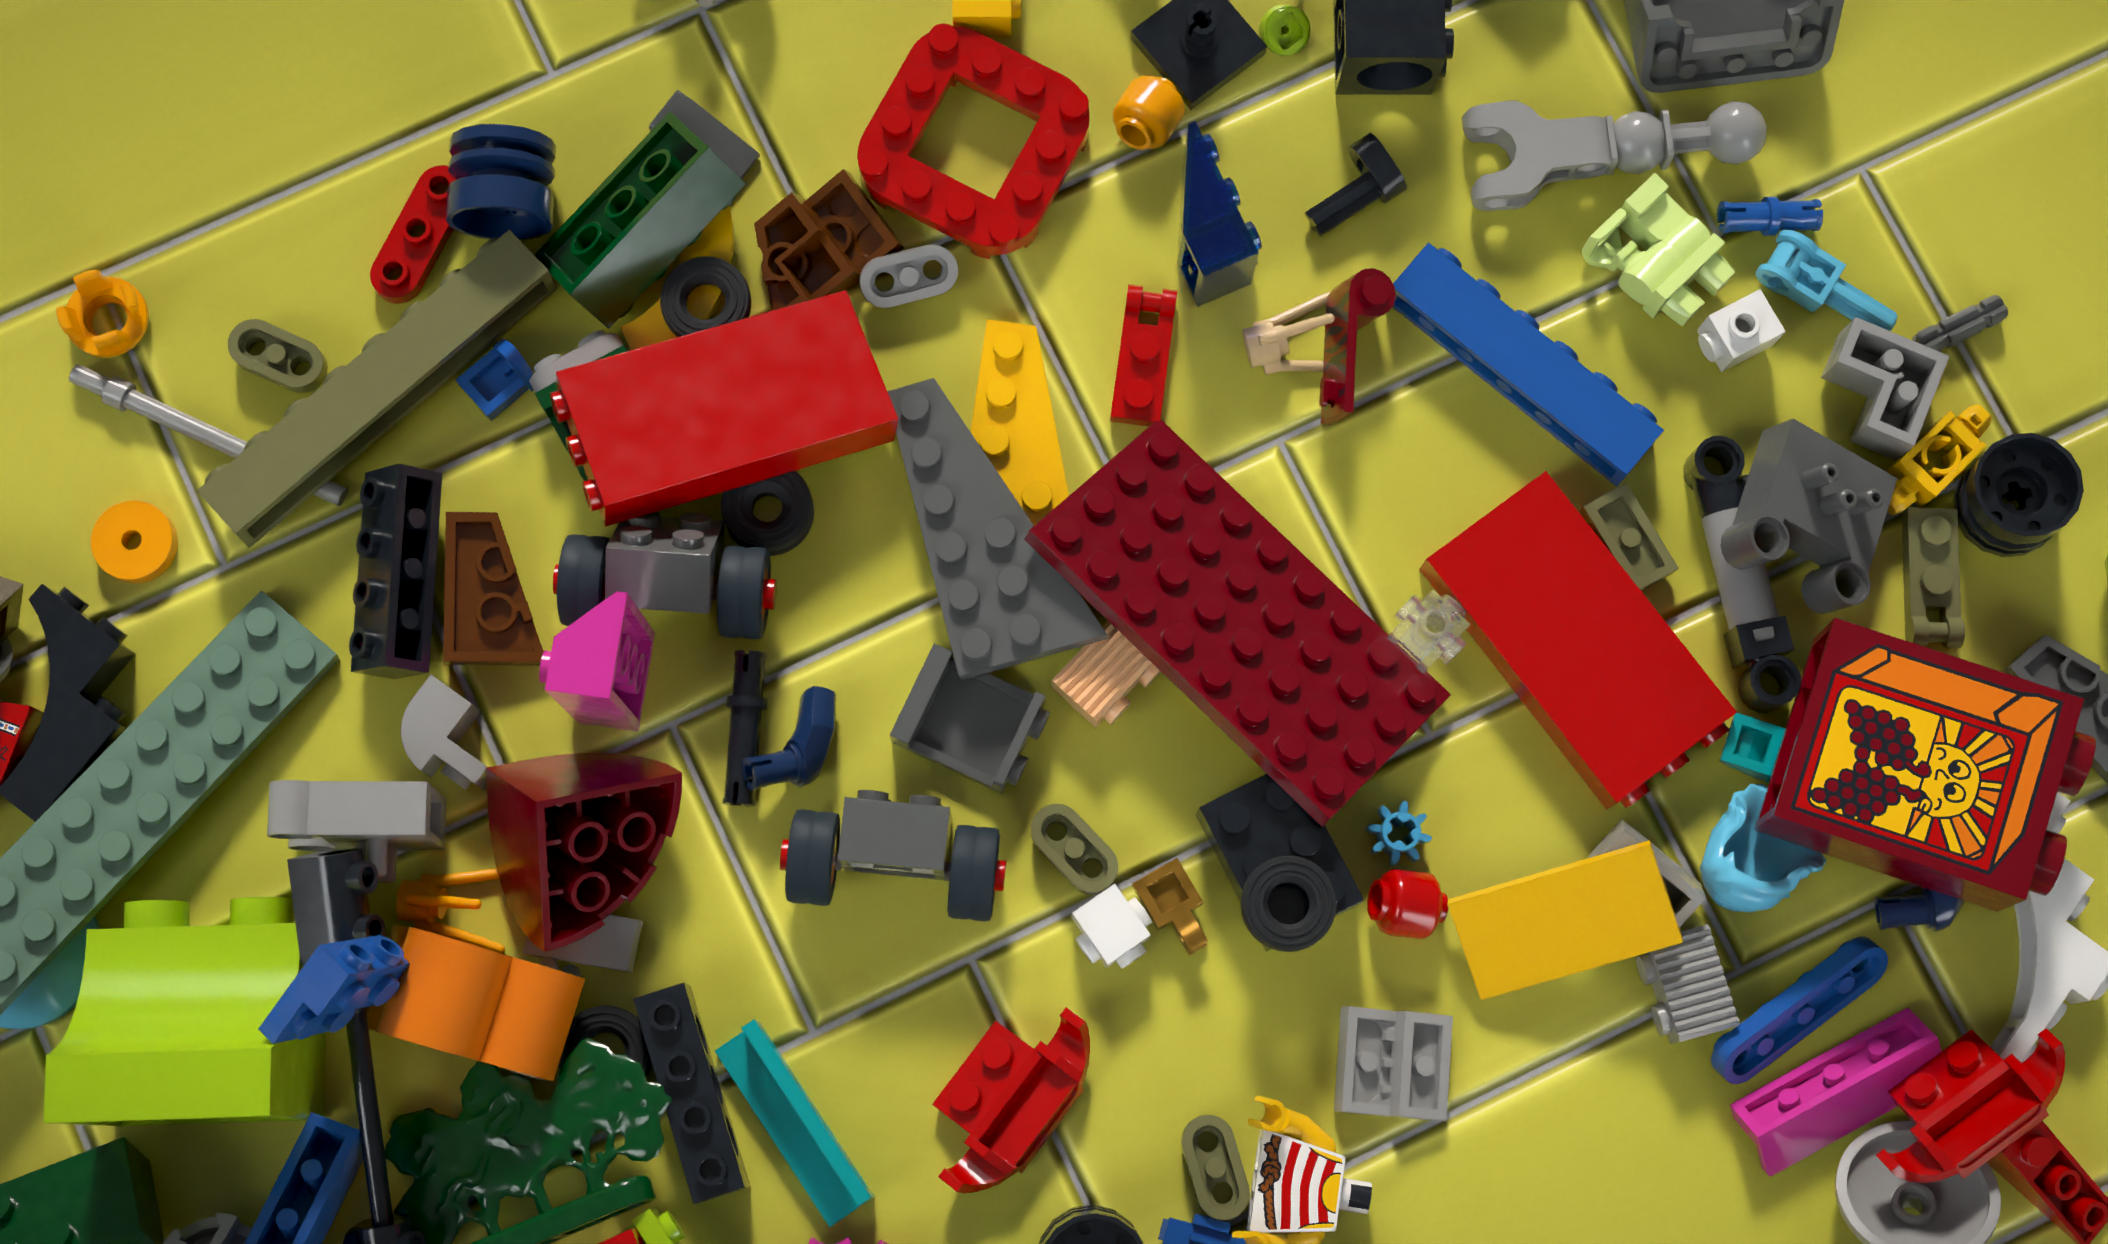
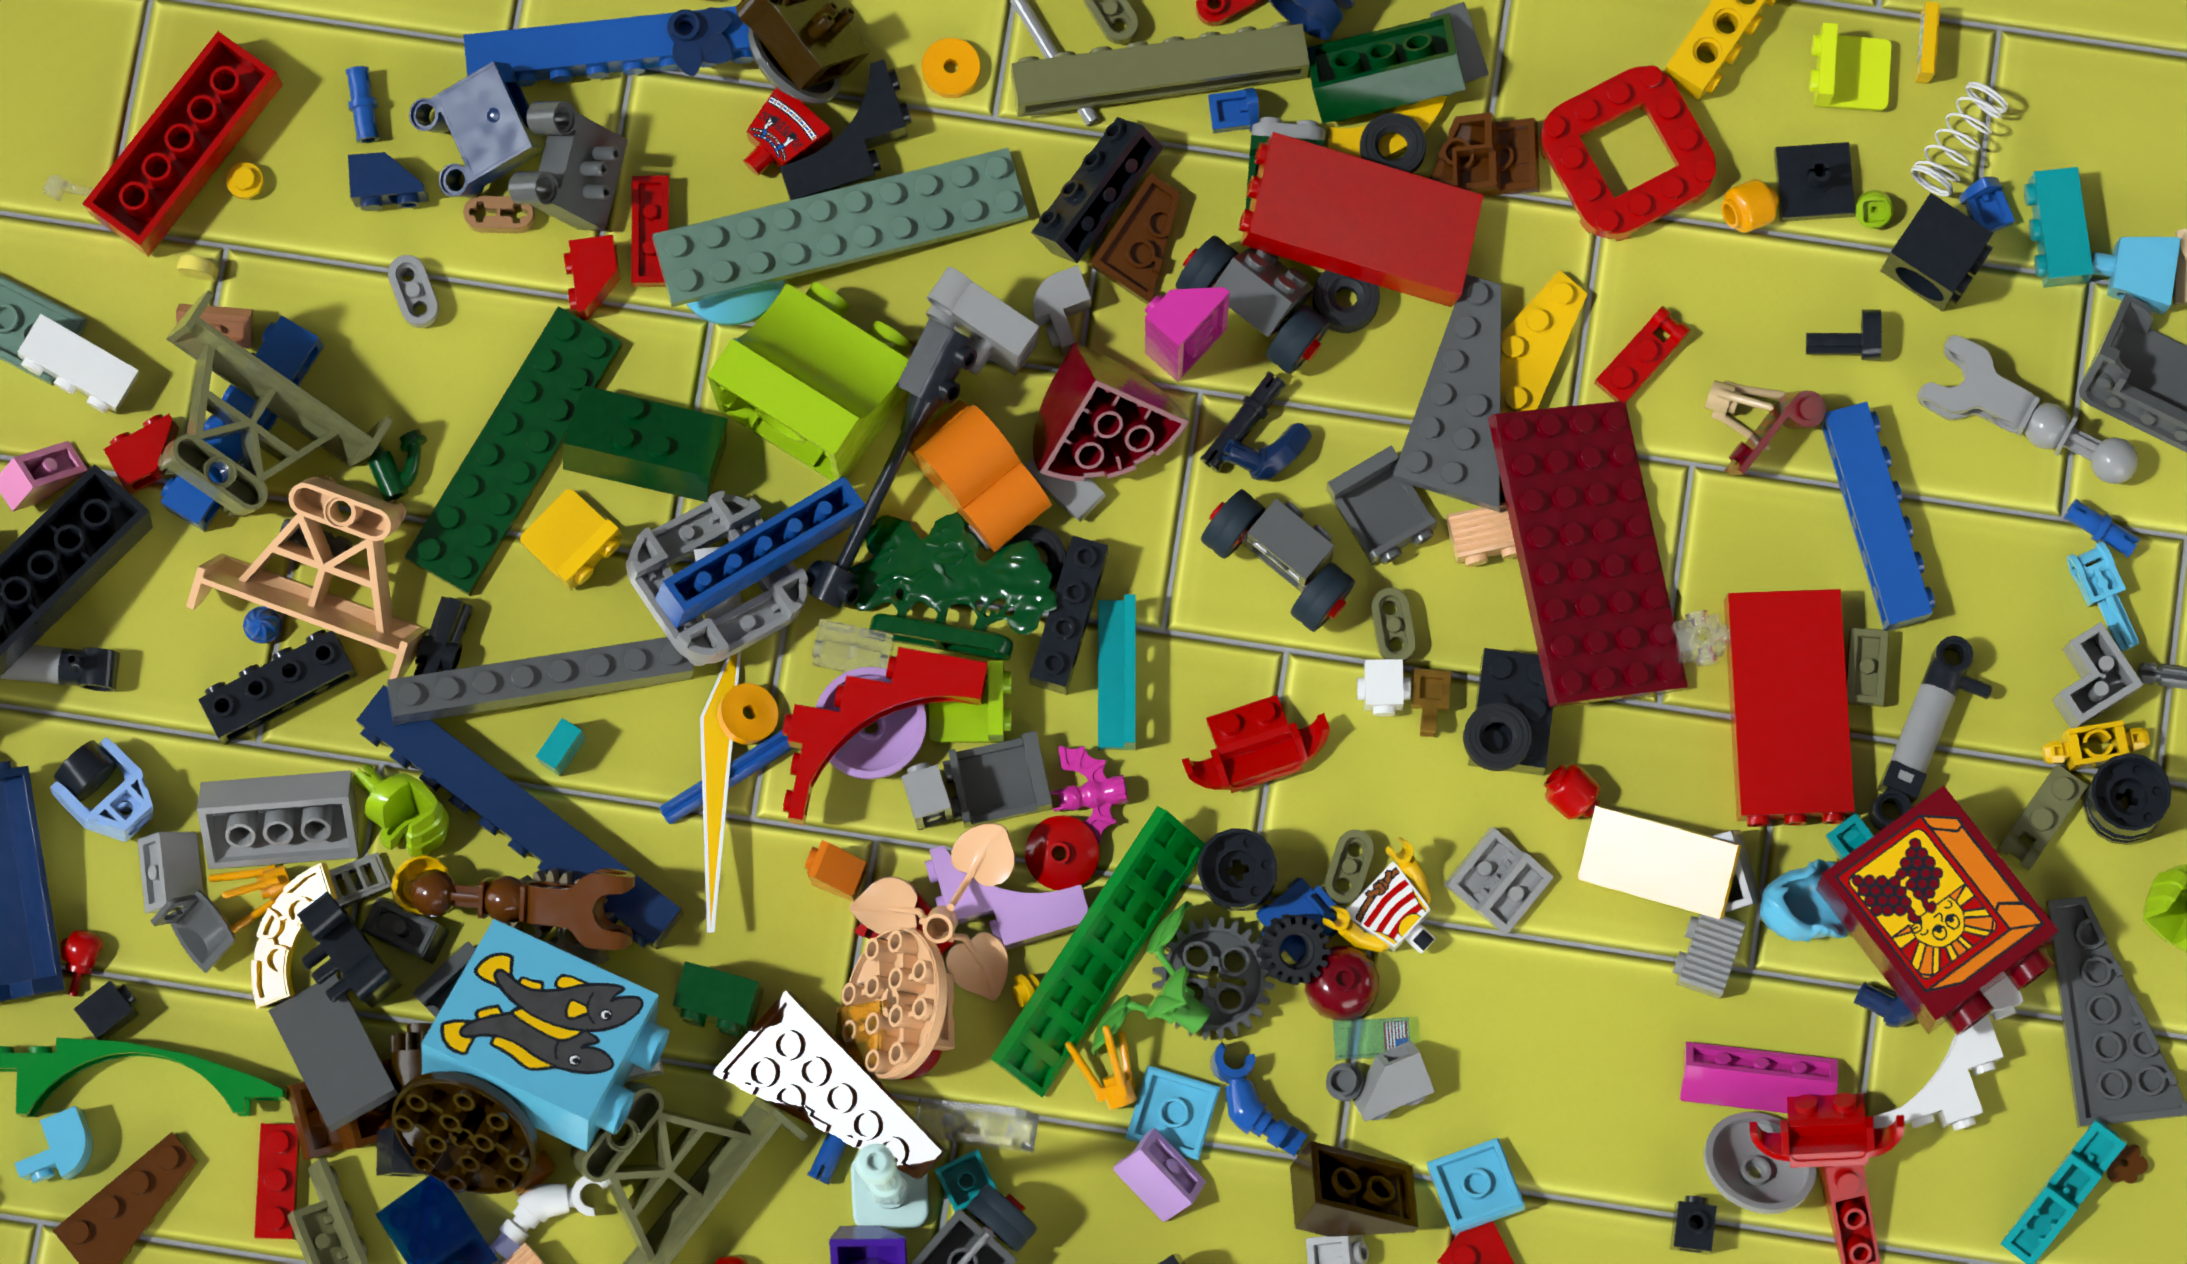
camera: 40 degrees right, 0 degrees up
blue plate [258,935,410,1044] -> none
light orange plant [396,868,505,954] -> none
light grey plate [859,244,958,308] -> none
clear blue slope [1177,121,1262,307] -> none
dark azure gear [1365,801,1432,867] -> none
yellowish green hips [1582,173,1736,327] -> none
white brick [1697,289,1786,373] -> none
blue plate [1711,937,1888,1084] -> none
dark grey piece [1720,419,1897,614] -> none

